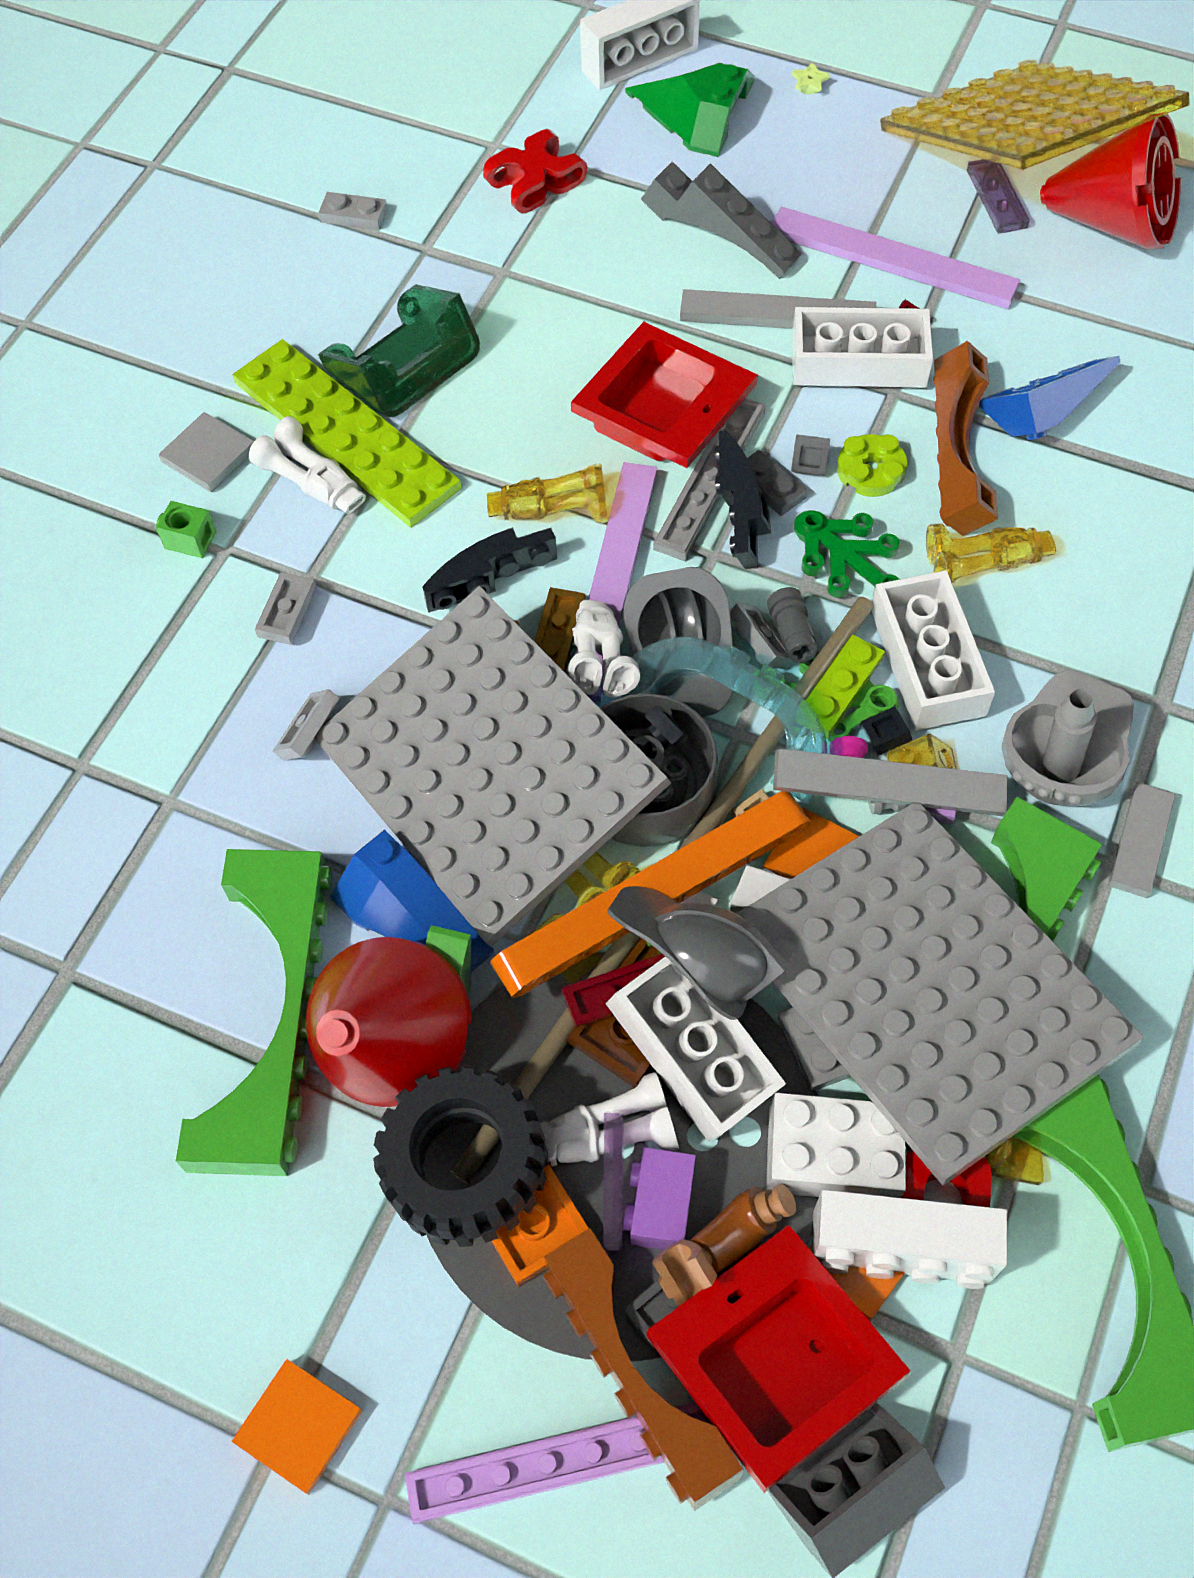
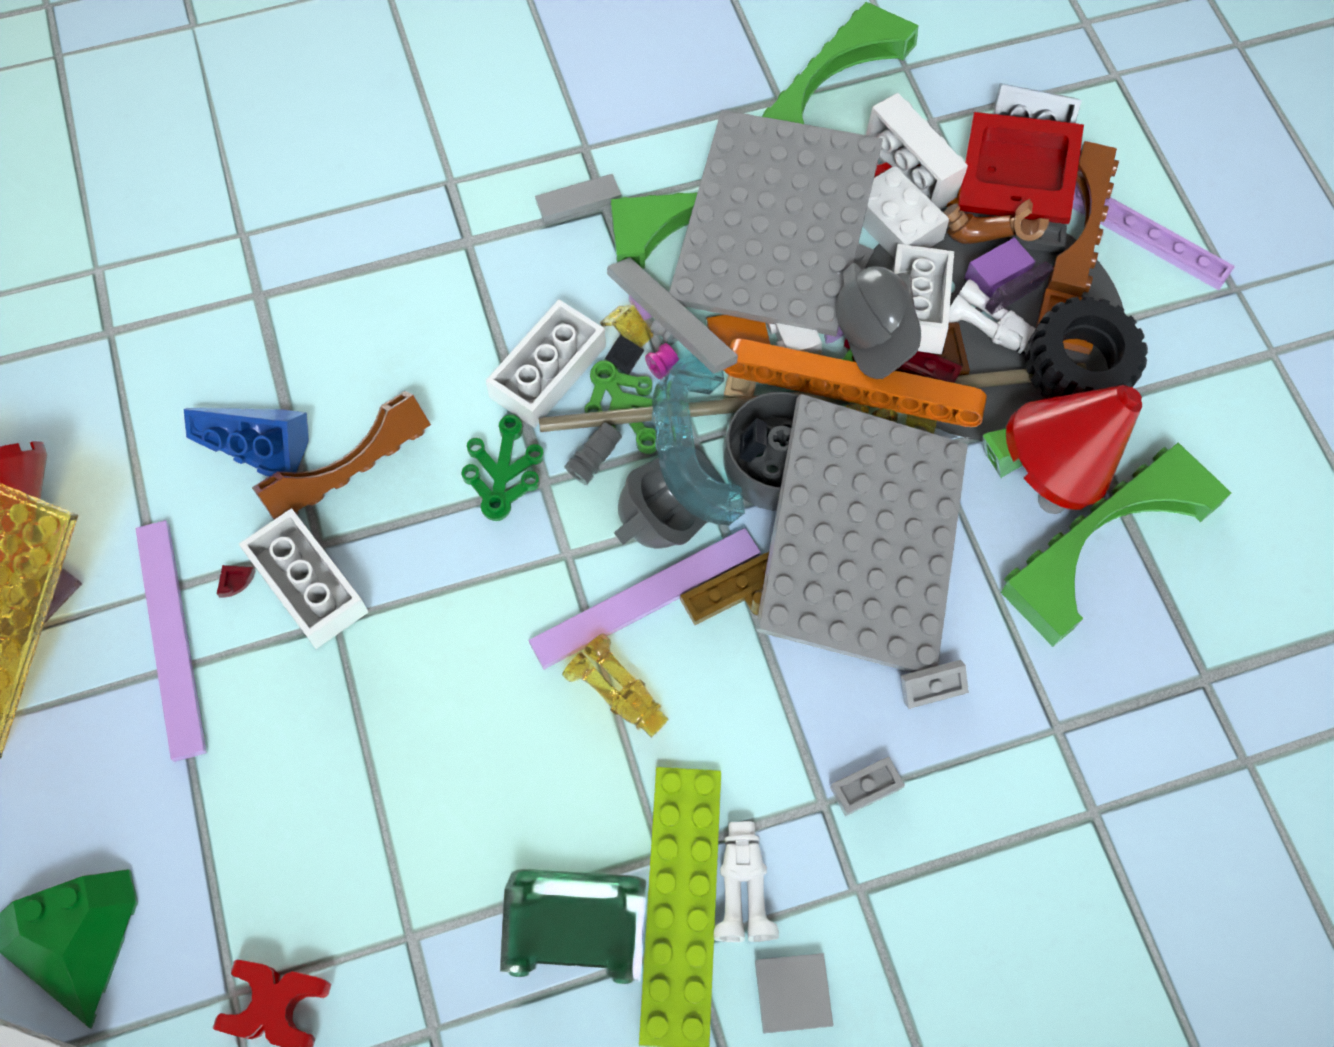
camera: 135 degrees left, 5 degrees up
bright green brick [156,501,217,559] -> none
orange tile [231,1359,363,1495] -> none
blue wedge [330,829,495,973] -> none
black slope [422,527,557,613] -> none
white piece [568,600,640,697] -> none
red piece [571,321,758,468] -> none
dark grey arch [641,161,802,278] -> none
light grey tile [653,398,766,561] -> none
light grey tile [680,289,876,328] -> none
black slope [715,430,771,569] -> none
light grey plate [730,603,793,669] -> none
dark grey plate [747,450,807,516] -> none
dark grey tile [791,434,830,476] -> none
lime plate [795,634,885,739] -> none
lime plate [837,434,907,497] -> none
clear yellow piece [926,523,1056,583] -> none
light grey piece [1001,670,1134,806] -> none

